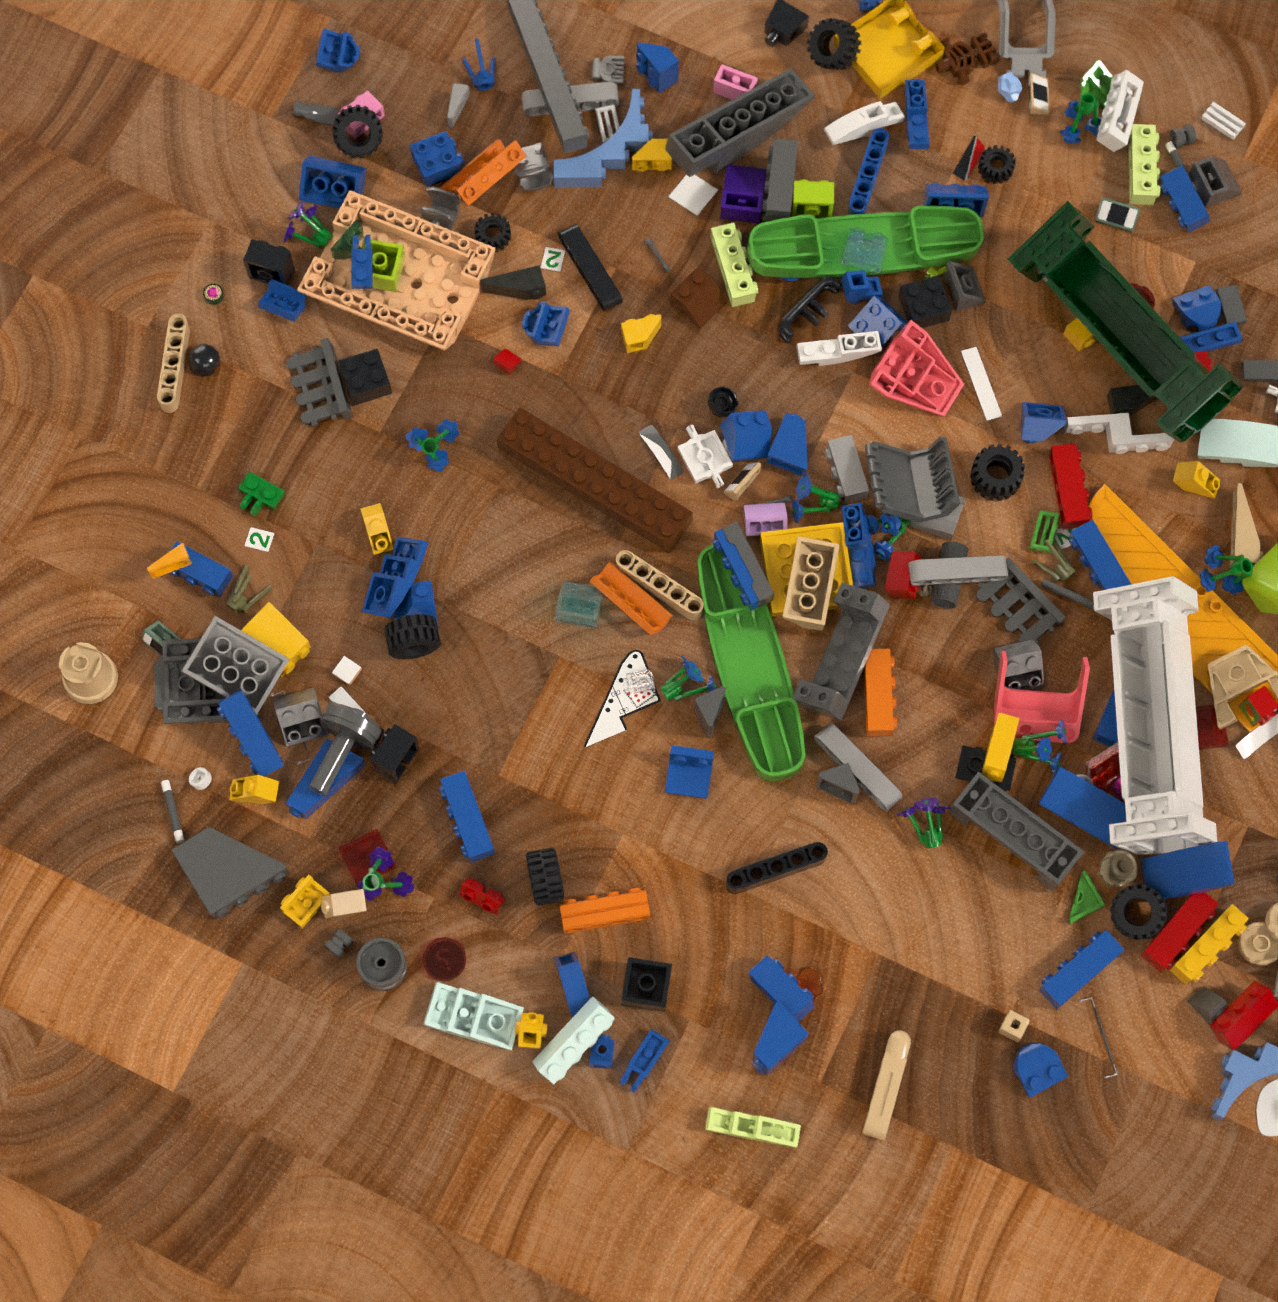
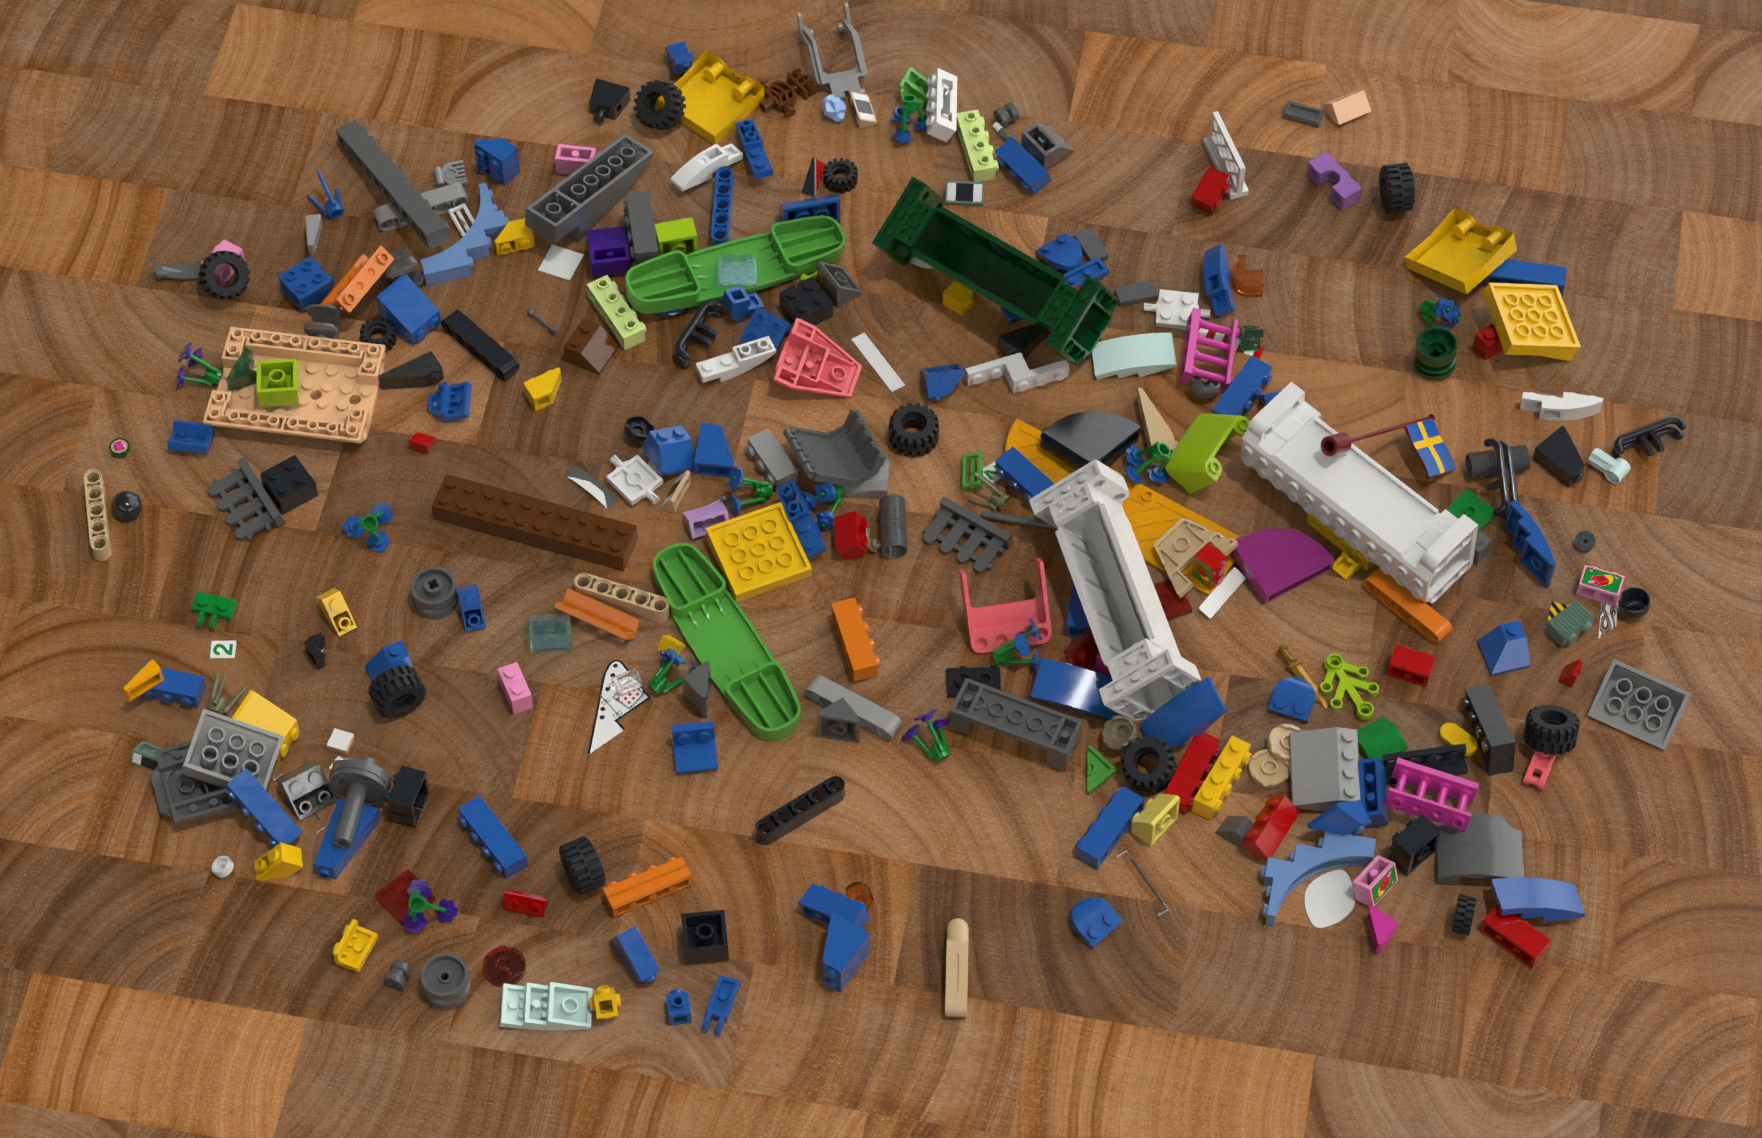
camera: 15 degrees left, 15 degrees down
tan piece [59,642,118,704] -> none
dark grey bar [161,780,185,843] -> none
dark grey slope [172,827,289,919] -> none
black brick [243,239,295,285] -> none
blue slope [298,155,367,209] -> none
blue slope [315,28,360,73] -> none
tan slope [321,889,367,919] -> none
blue hinge [351,235,373,289] -> none
blue slope [362,536,429,618] -> none
light aqua brick [532,996,615,1084] -> none
white sticker [541,247,565,272] -> none
yellowish green slope [705,1107,801,1148] -> none
piece [712,522,774,611] -> none
tan slope [783,536,840,631] -> none
dark grey plate [792,583,890,721] -> none
light grey beam [908,556,1009,585] -> none
yellow slope [982,713,1020,783] -> none
flat silver slope [993,639,1045,690] -> none
tan piece [998,1010,1030,1042] -> none
red brick [1048,443,1093,530] -> none
yellow slope [1173,461,1220,498] -> none
white tile [1201,102,1246,140] -> none
none -> black bracket [304,632,326,670]
none -> blue slope [376,274,441,346]
none -> dark grey wheel [411,566,458,620]
none -> blue slope [456,584,486,632]
none -> bright pink brick [498,662,533,714]
none -> yellow slope [657,635,686,654]
none -> brick [1040,412,1141,470]
none -> light yellow slope [1131,794,1180,847]

